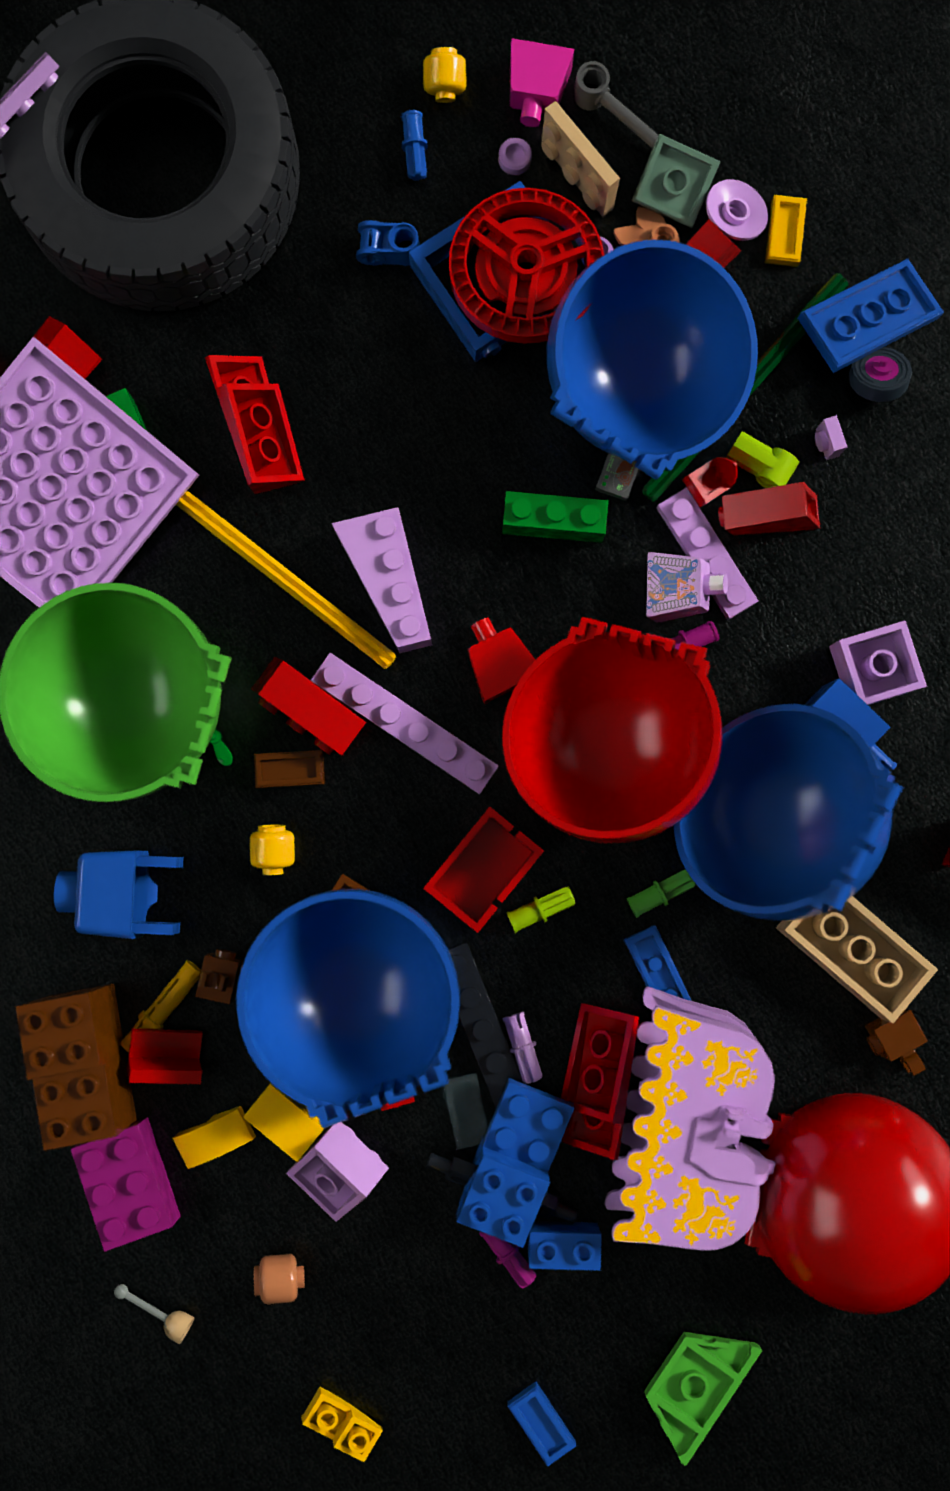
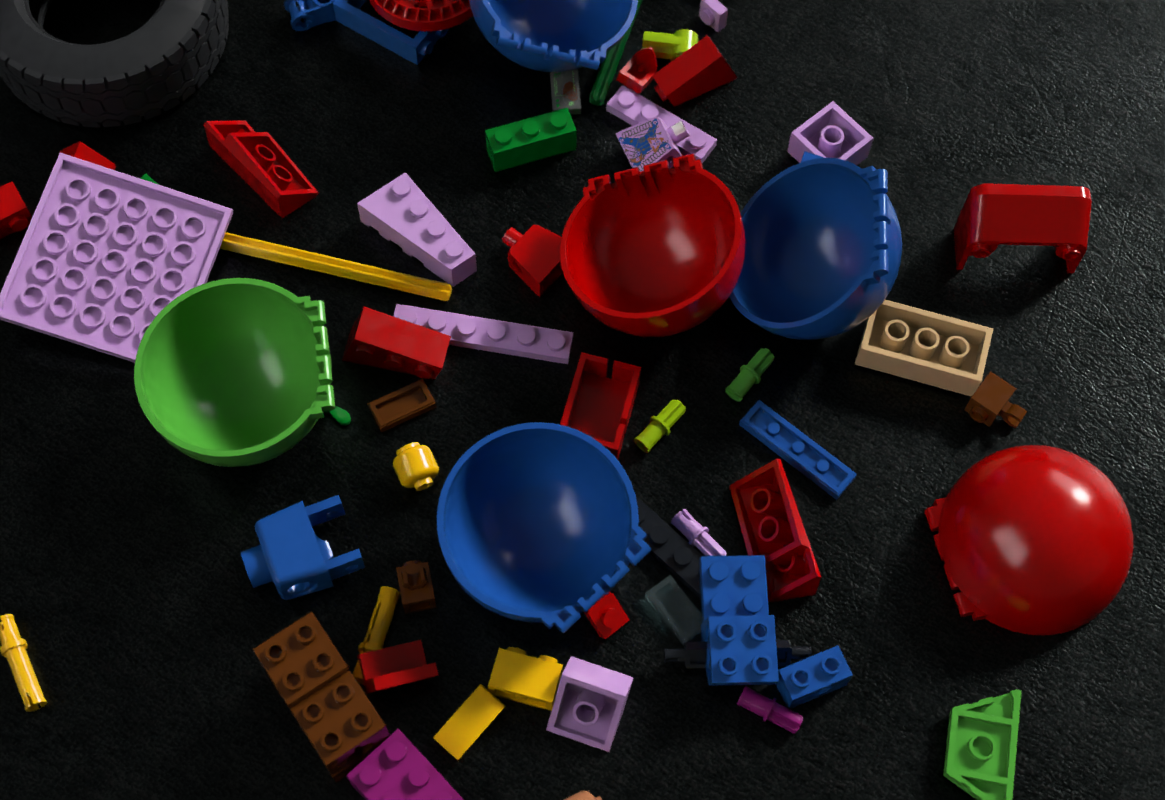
camera: 25 degrees left, 20 degrees down
lavender animal [605,986,776,1250] -> none

